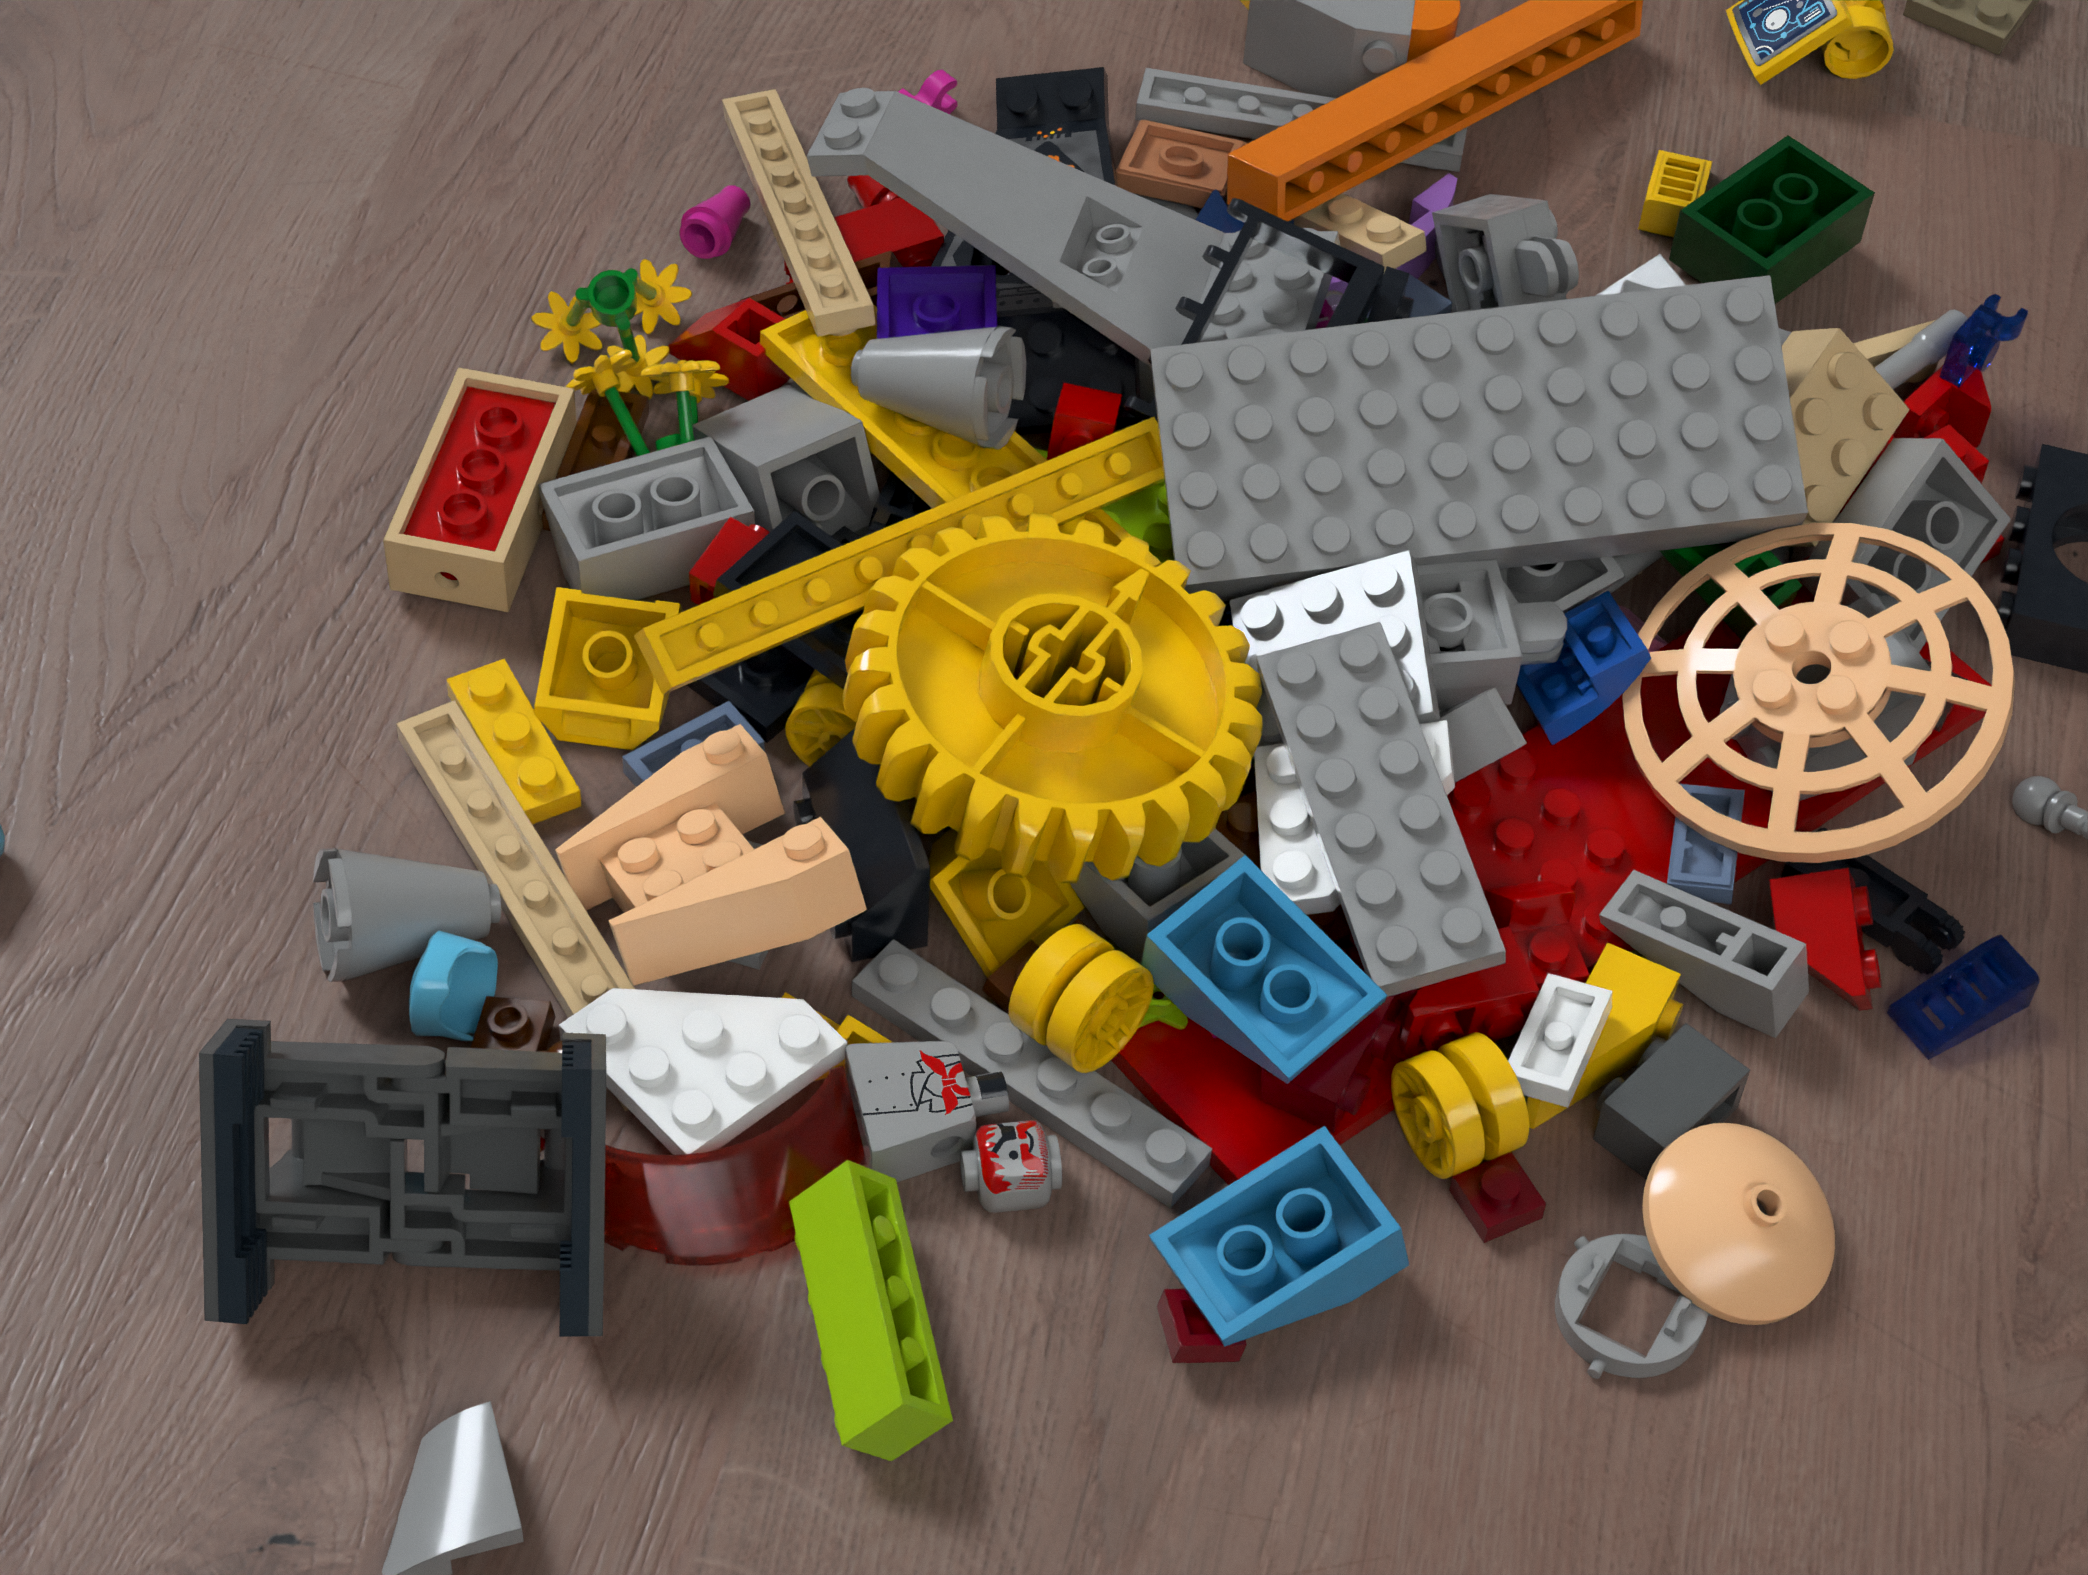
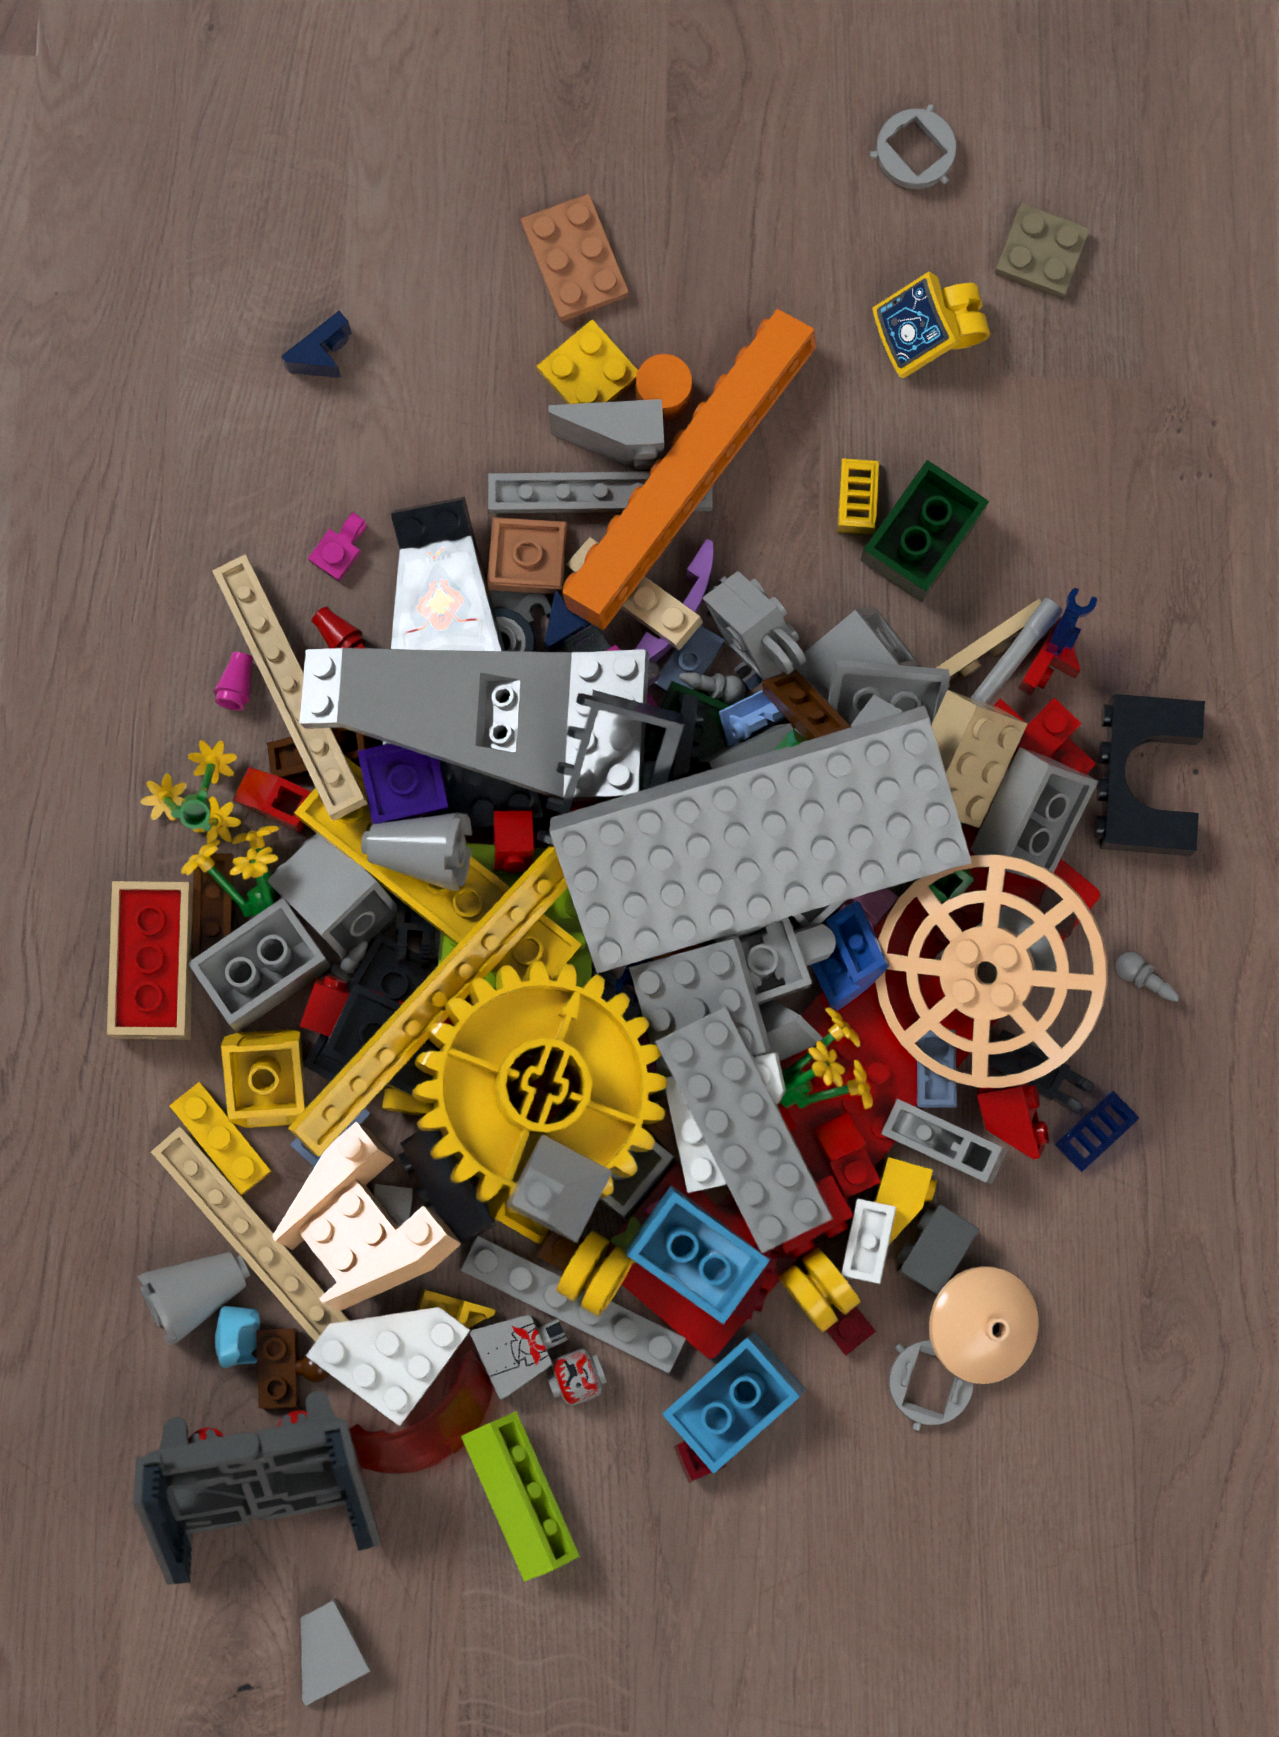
camera: 10 degrees left, 30 degrees up
none -> light grey slope [506,1135,612,1243]
none -> plant [780,1007,873,1109]

